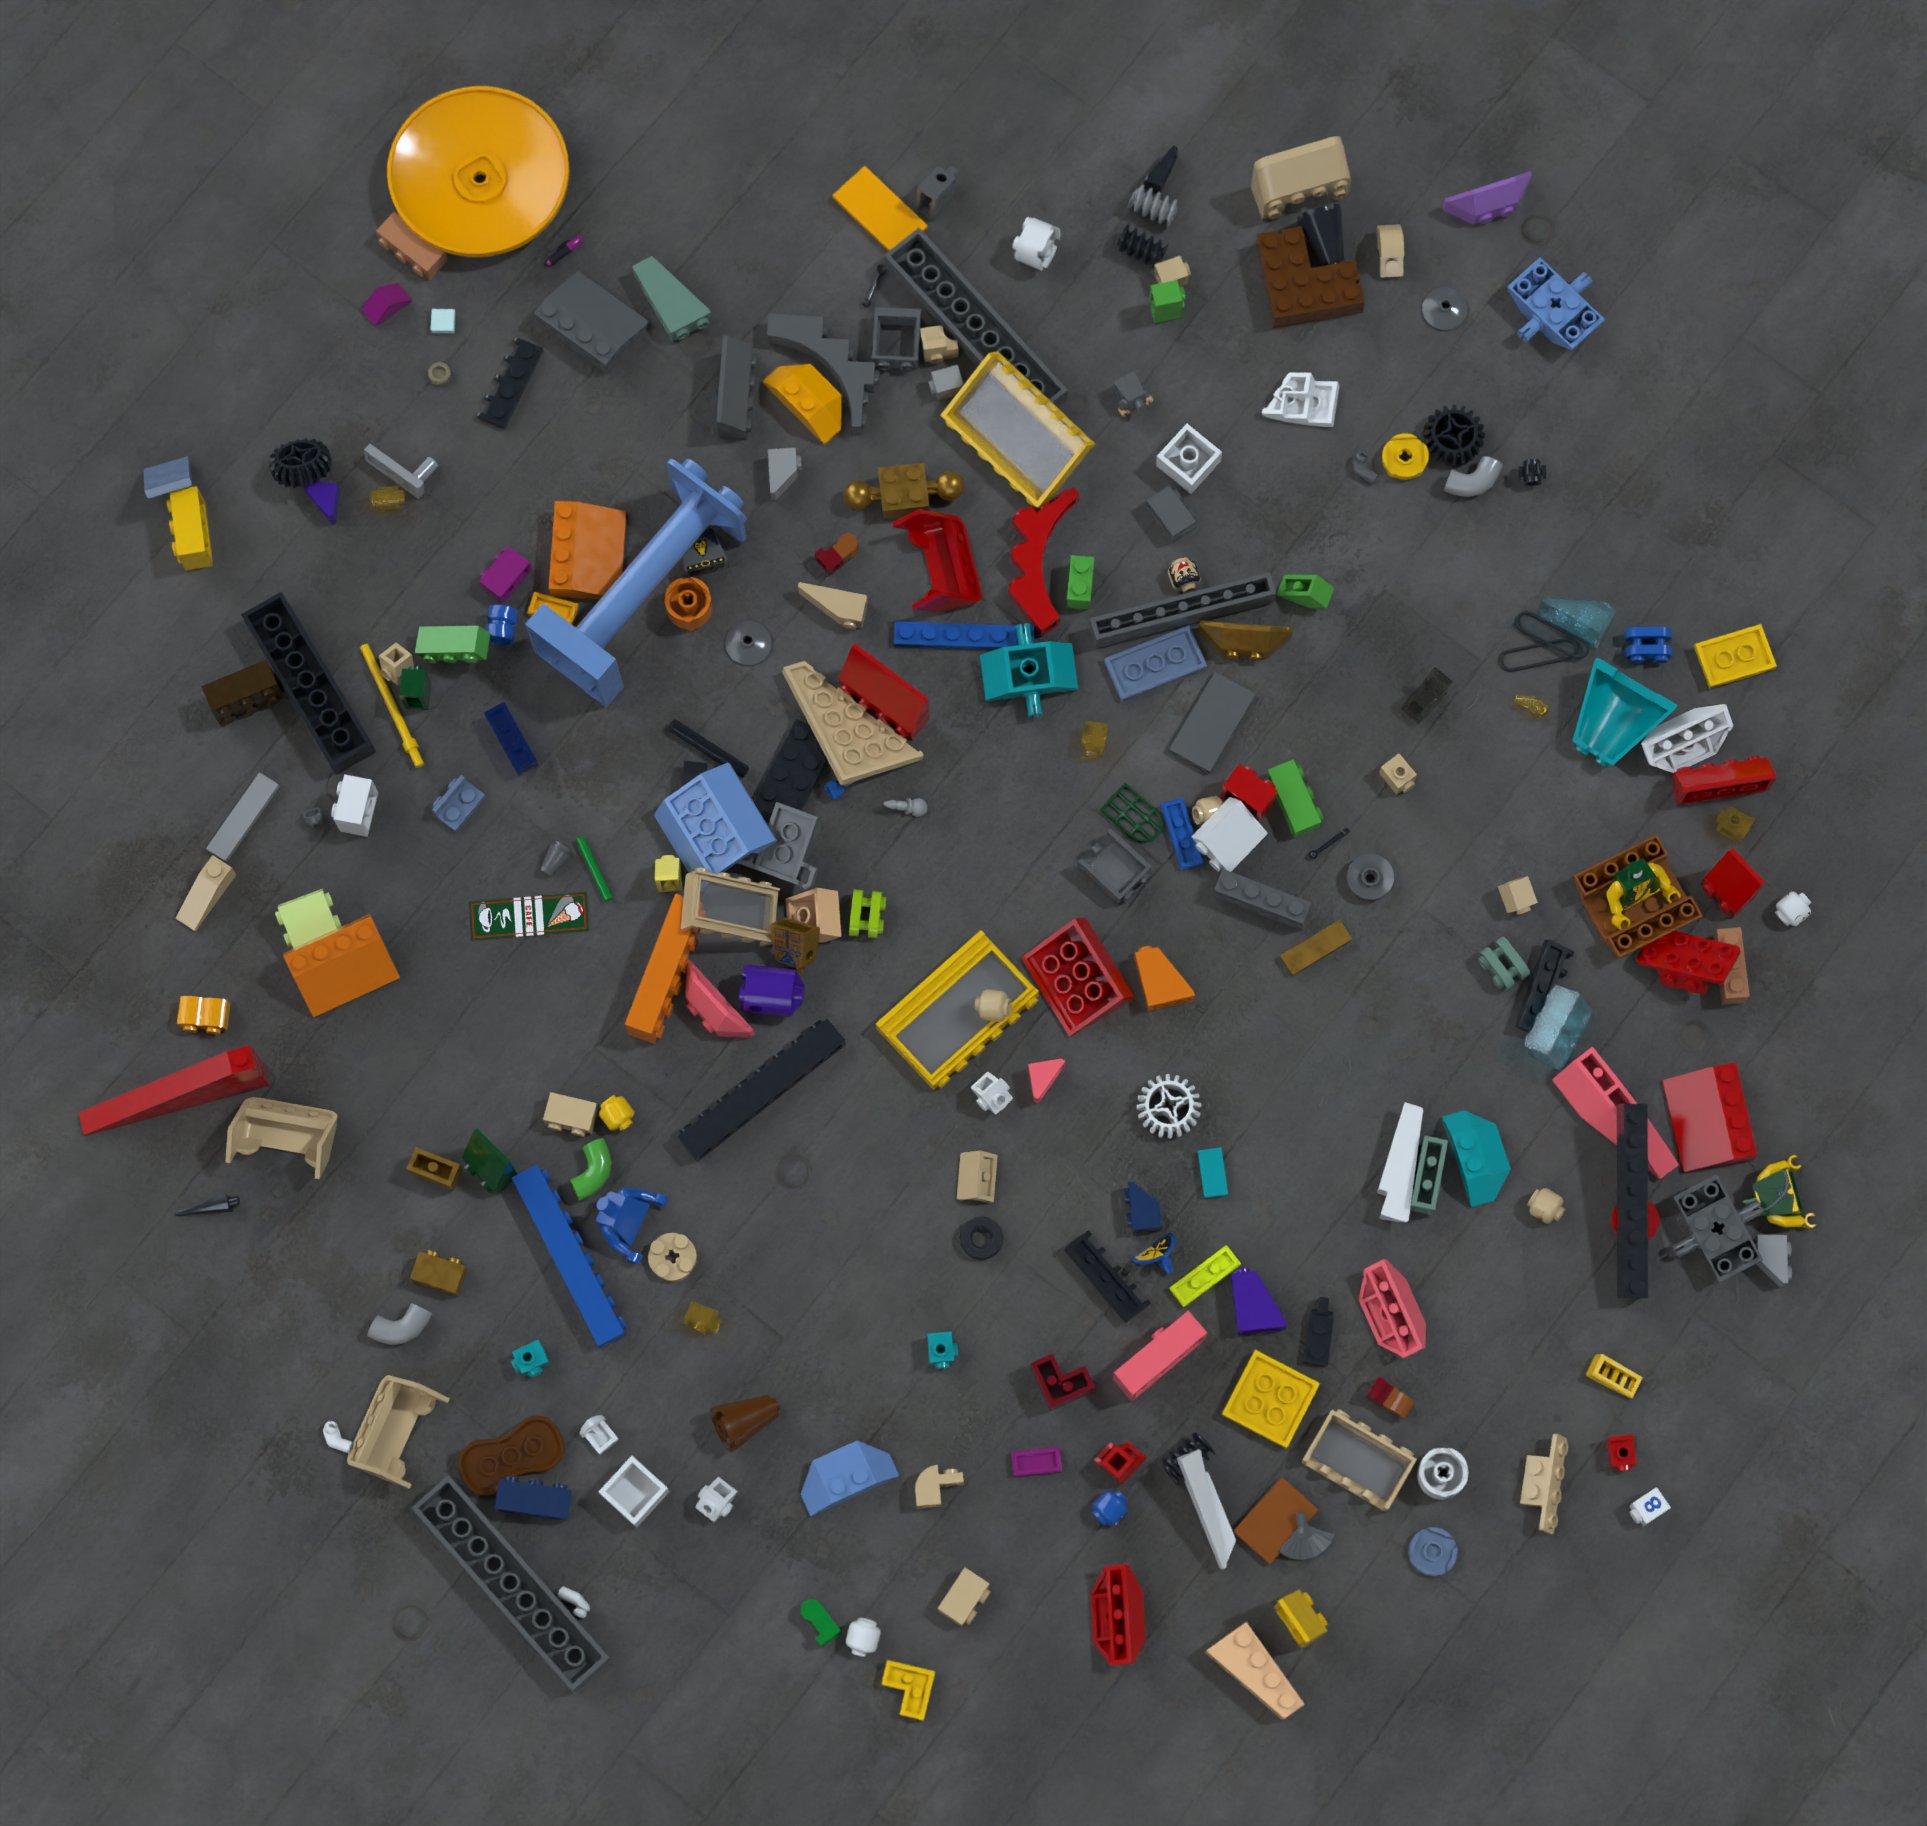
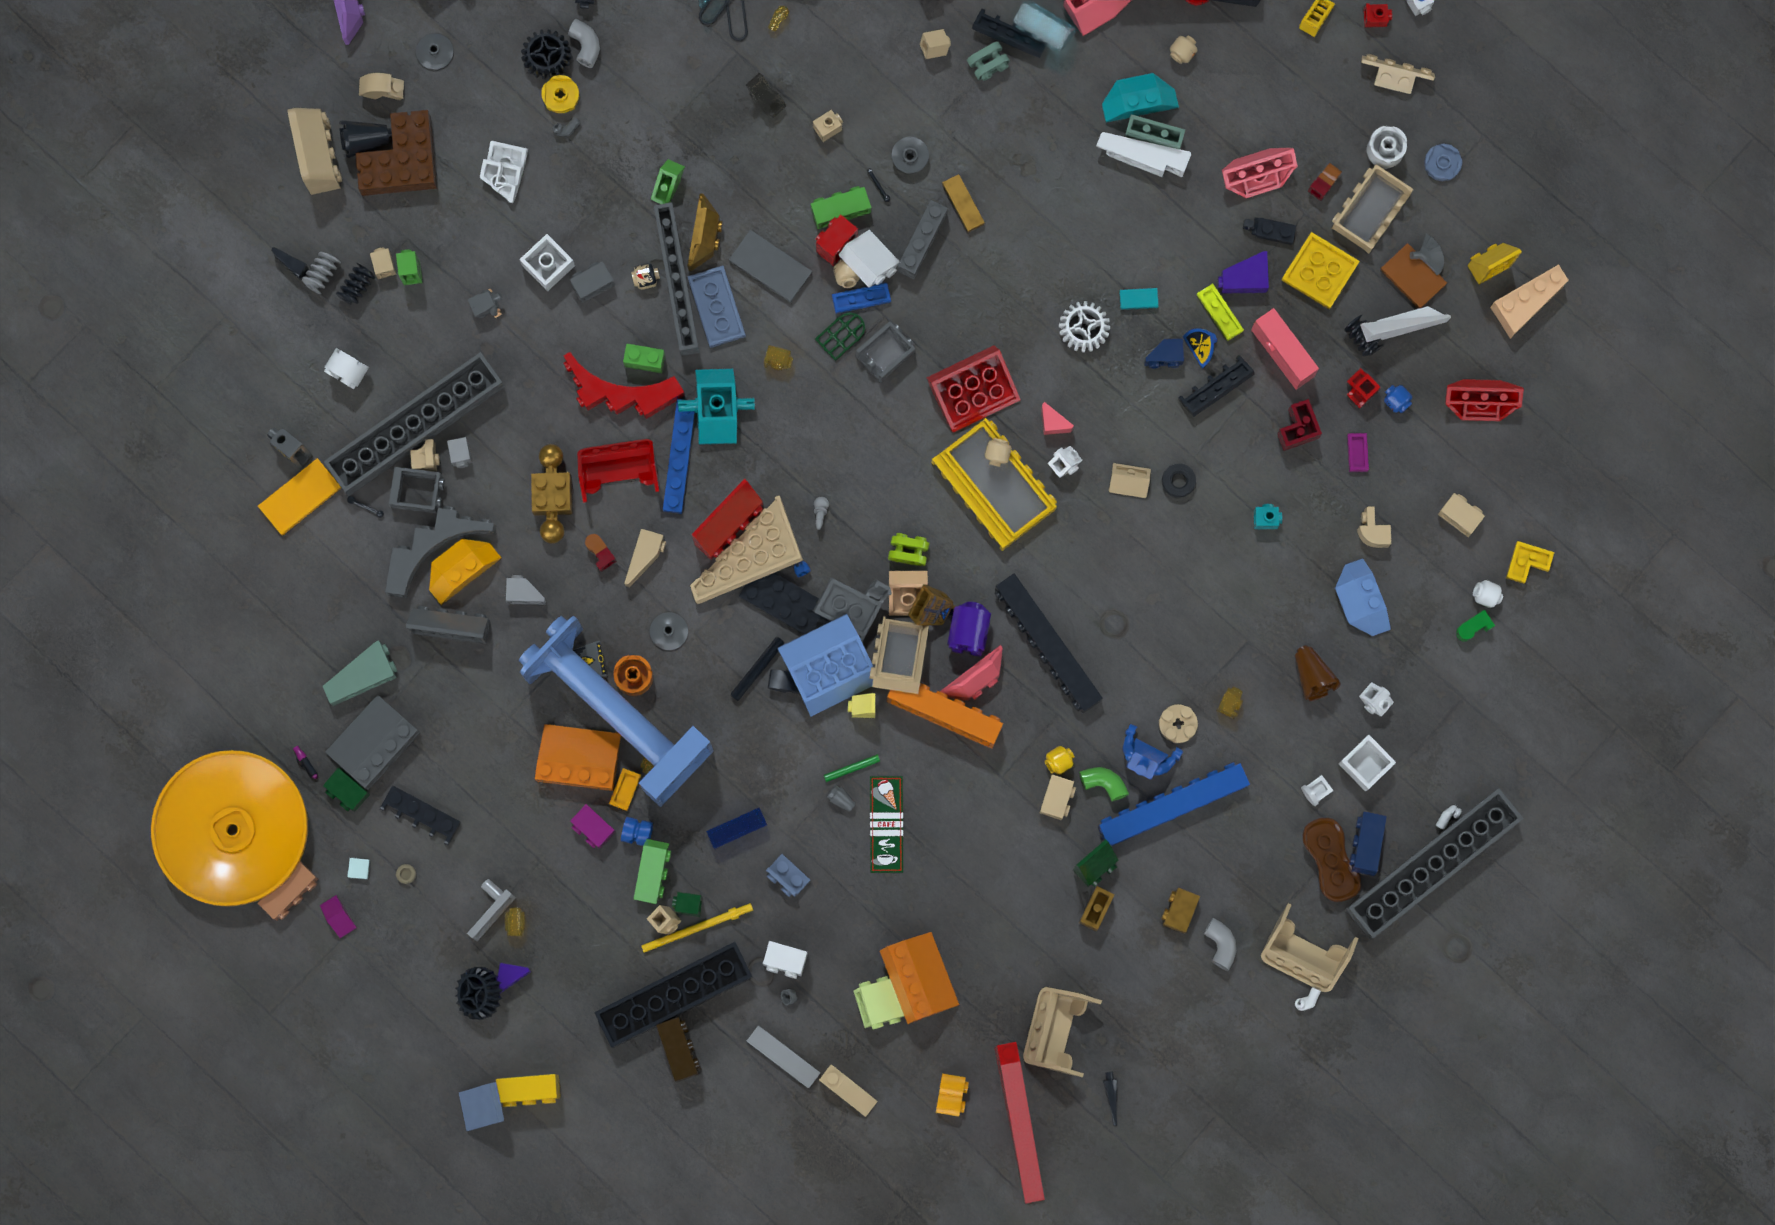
camera: 90 degrees left, 5 degrees up
teal brick [511,1340,551,1378] -> none
clear window [941,351,1095,508] -> none
orange slope [1134,946,1195,1012] -> none
none -> dark green piece [323,768,370,812]

